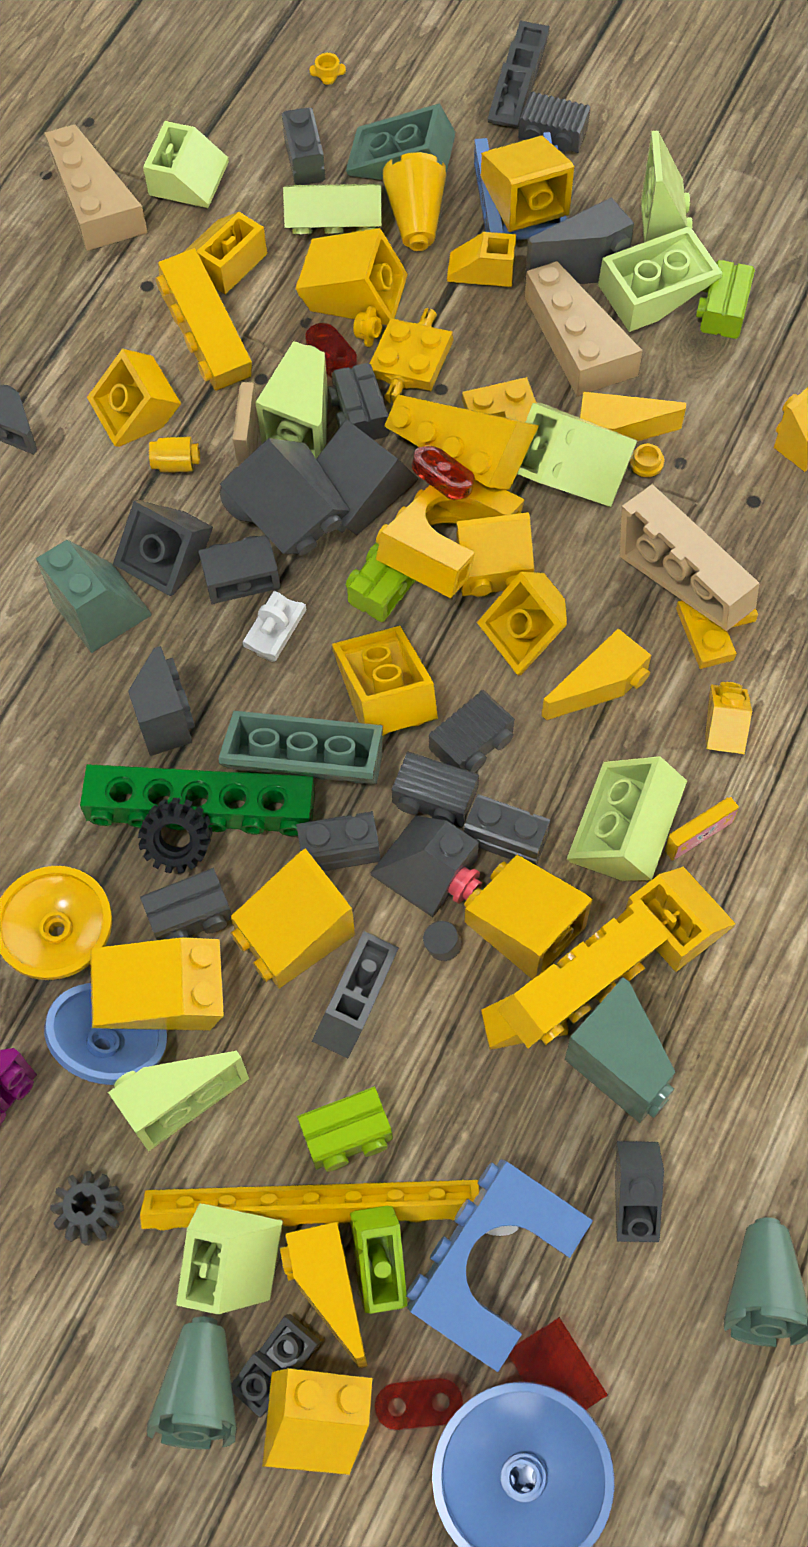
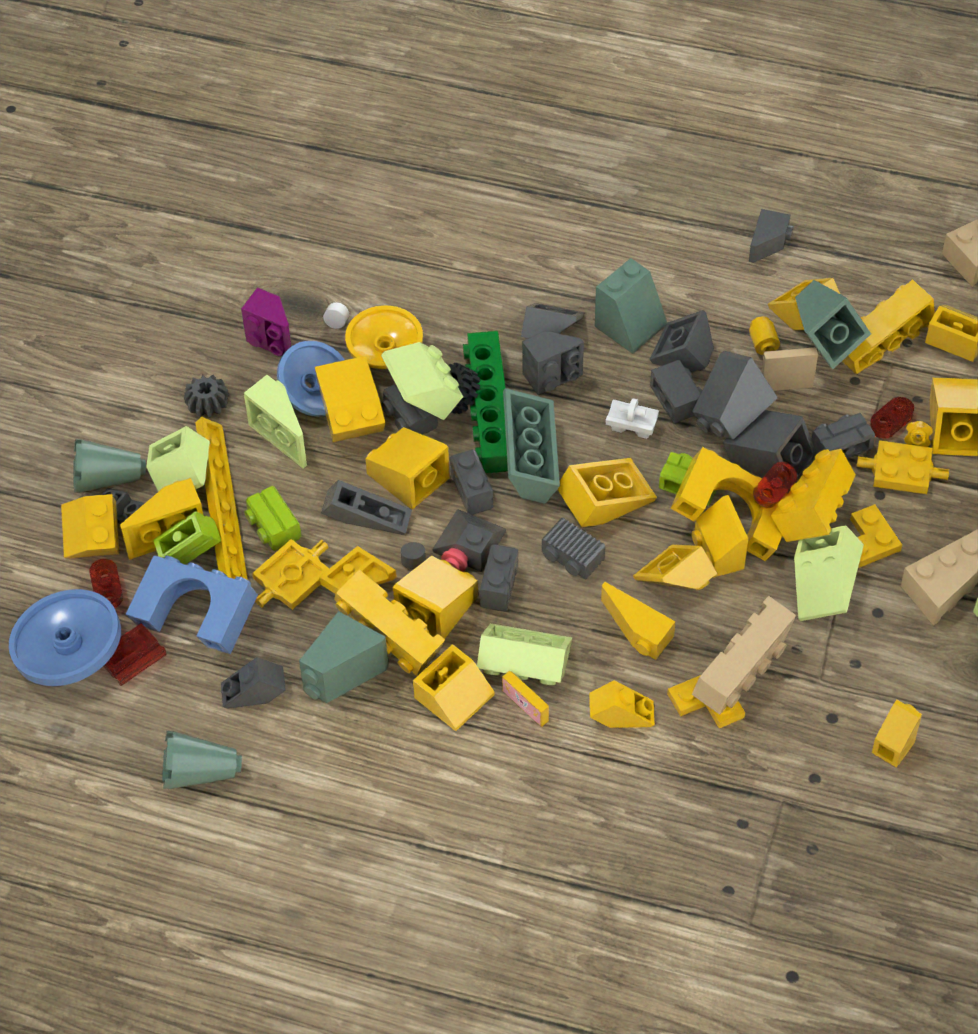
camera: 80 degrees right, 10 degrees down
yellowish green slope [255,341,328,459] -> none
dark grey brick [392,751,479,827] -> none
yellow slope [580,392,686,442] -> none
yellow plate [629,443,664,477] -> none
none -> yellow plate [252,539,329,610]
none -> yellow wing [319,546,397,594]
none -> yellowish green slope [381,342,463,420]
none -> dark grey slope [521,303,585,338]
none -> sand green slope [795,280,871,369]

